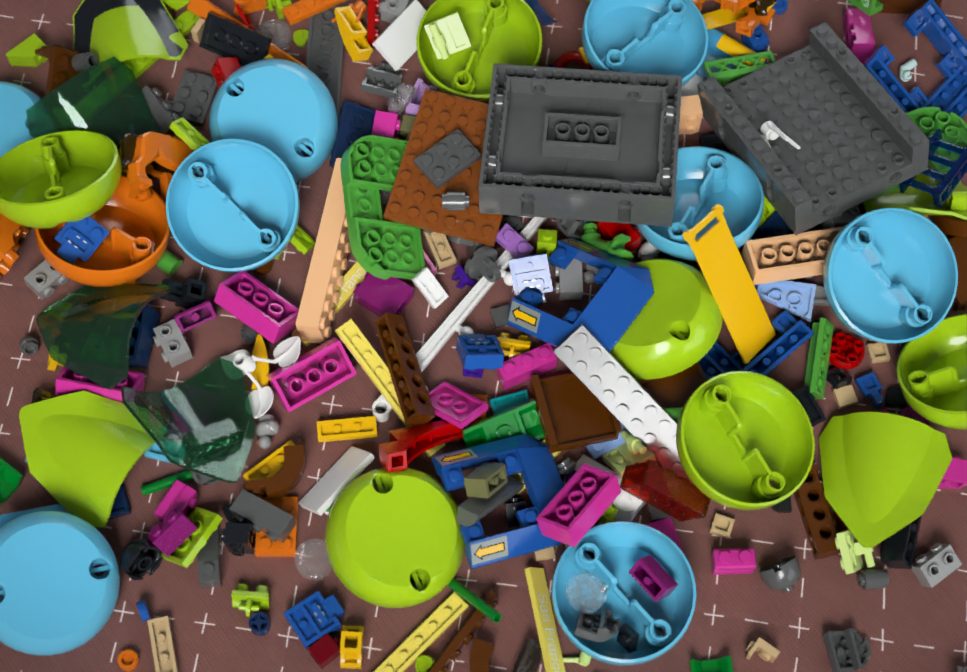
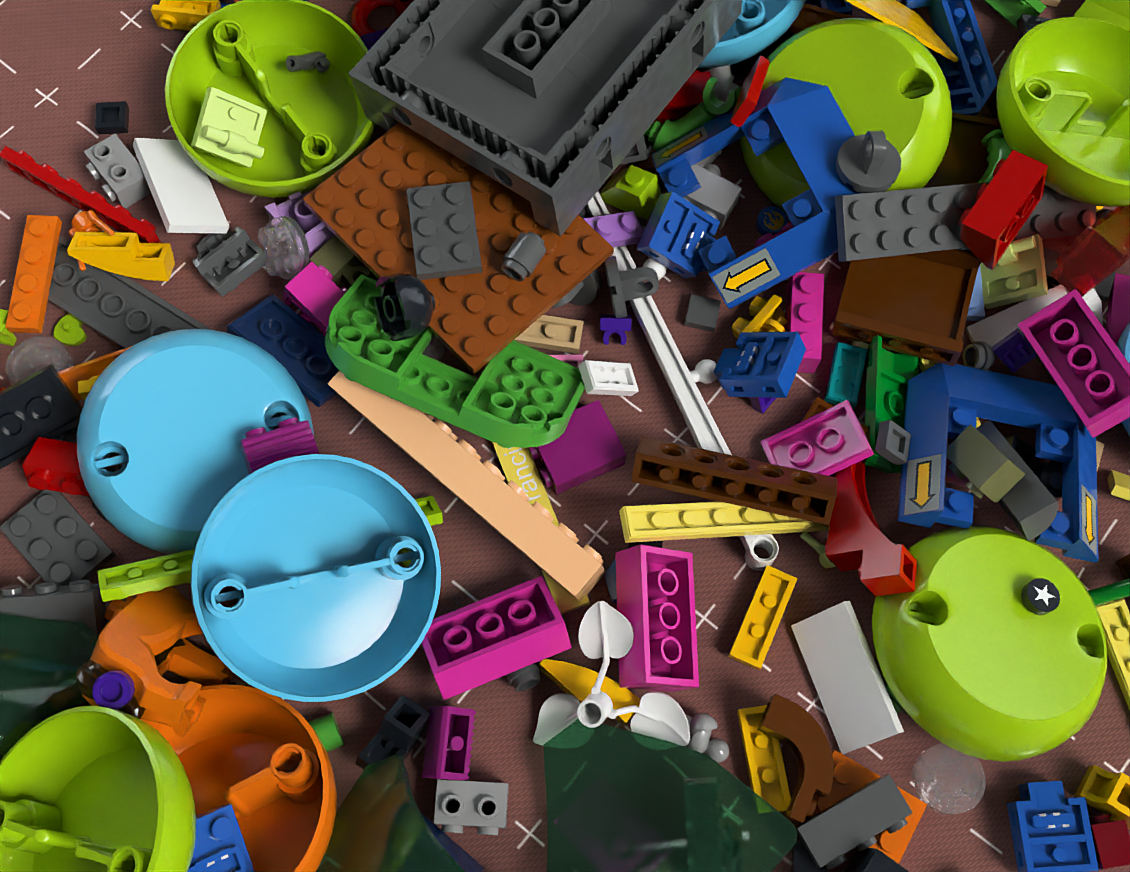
camera: 60 degrees left, 5 degrees up
none -> dark purple tile [92,670,135,710]
none -> magenta brick [239,417,320,475]
none -> dark grey arm [286,51,330,73]
none -> black cylinder [374,274,435,341]
none -> red tile [730,55,770,127]
none -> dark grey tile [836,130,901,193]
none -> dark grey plate [875,420,911,465]
none -> red slope [958,150,1048,270]
none -> black tile [1021,578,1060,615]

